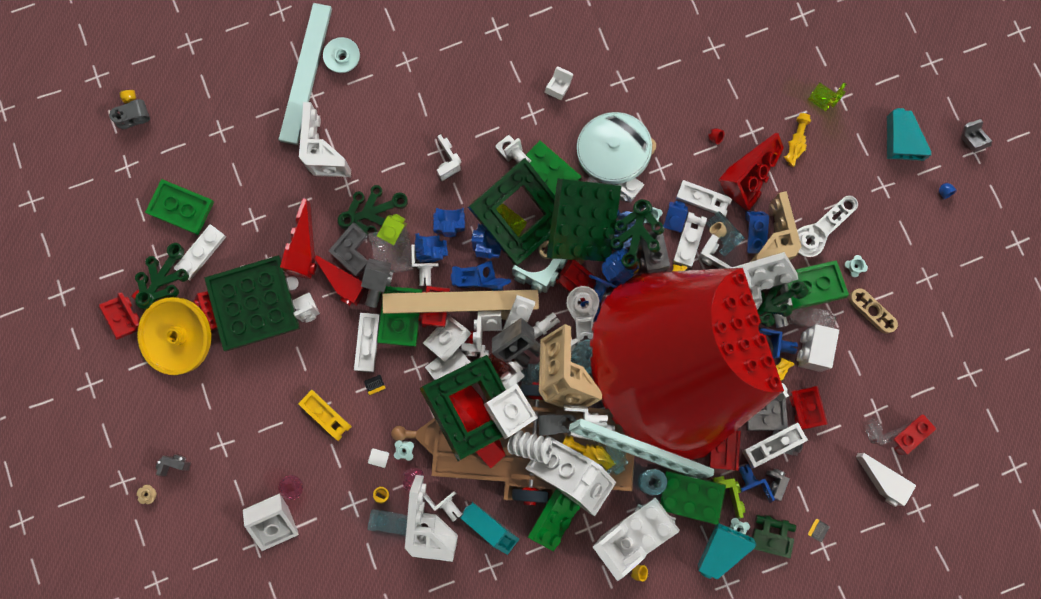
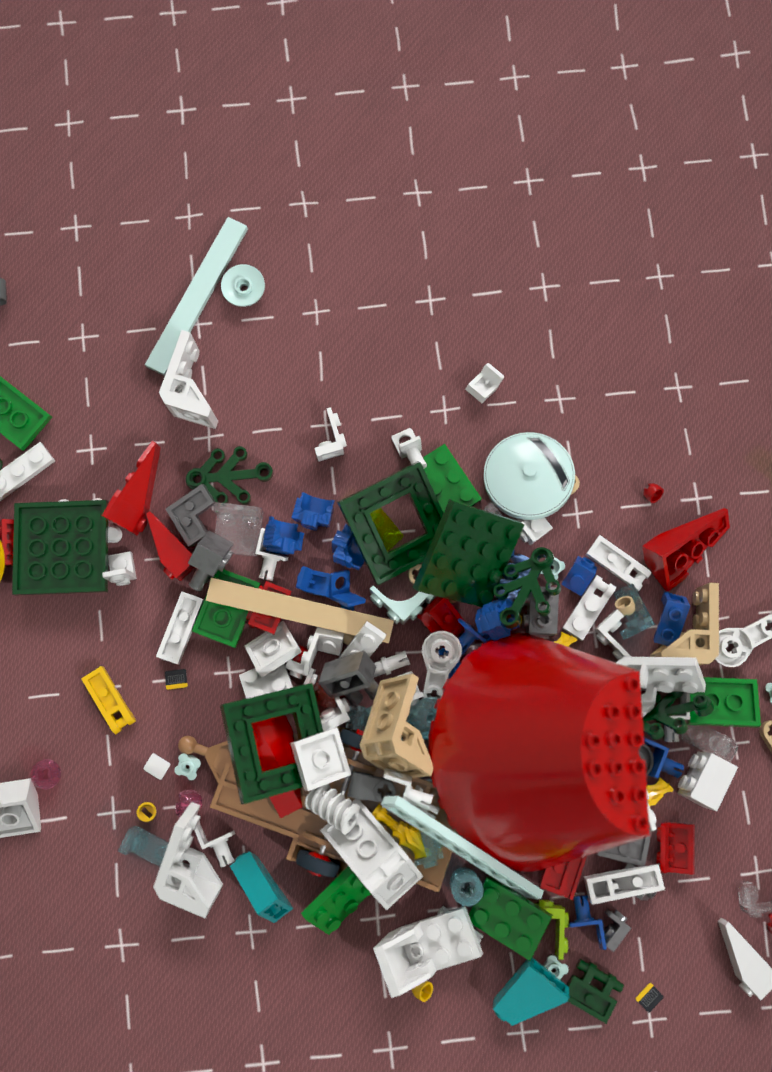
camera: 15 degrees right, 0 degrees up
lime bracket [377,214,407,245] -> none
yellow piece [783,113,811,167] -> none

